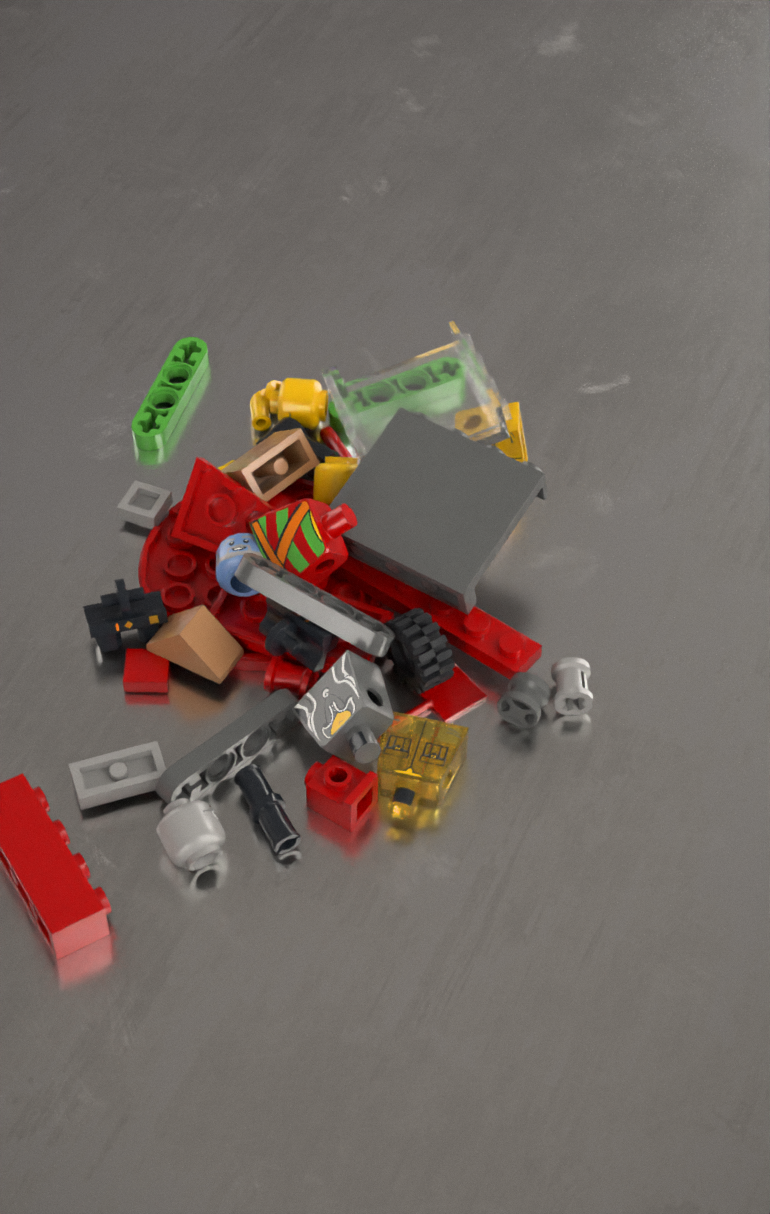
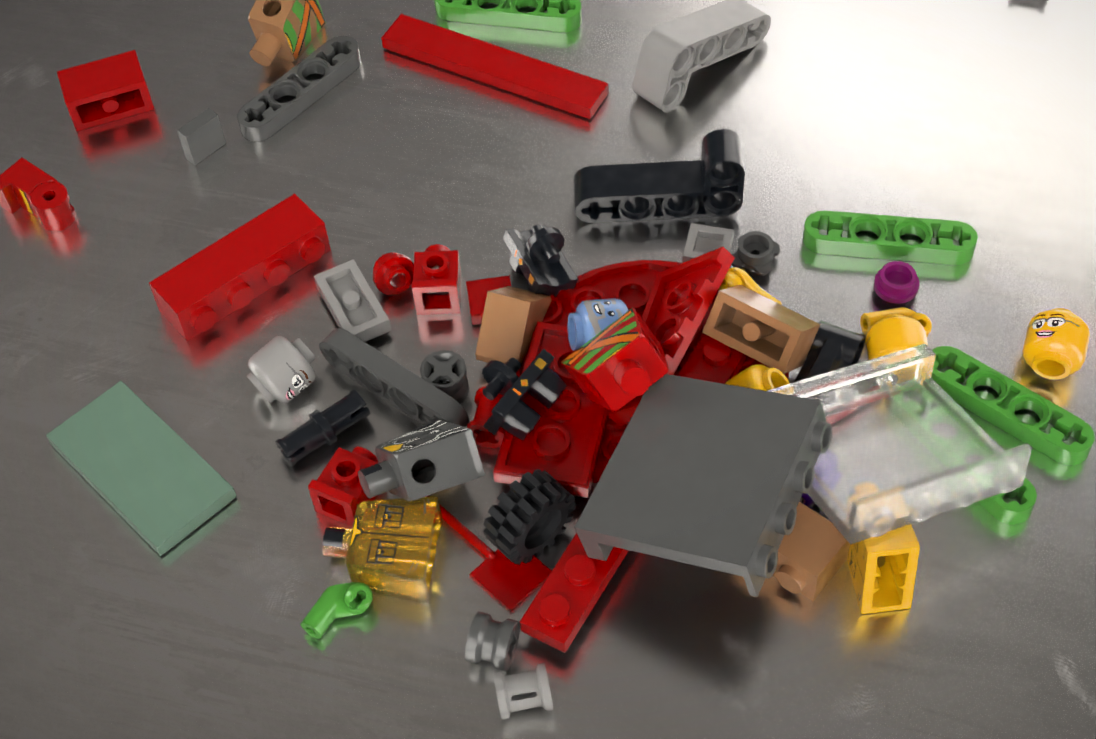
camera: 85 degrees right, 5 degrees up
beam [234,553,395,657] -> none
none -> sand green tile [46,381,237,556]
none -> bright green arm [300,582,373,639]
none -> red plate [373,252,414,295]
none -> red brick [412,244,461,315]
none -> dark grey wheel [420,350,469,404]
none -> black beam [573,129,745,223]
none -> dark grey plate [731,231,780,275]
none -> magenta plate [874,261,920,304]
none -> bright green beam [923,346,1095,466]
none -> yellow head [1022,308,1090,380]

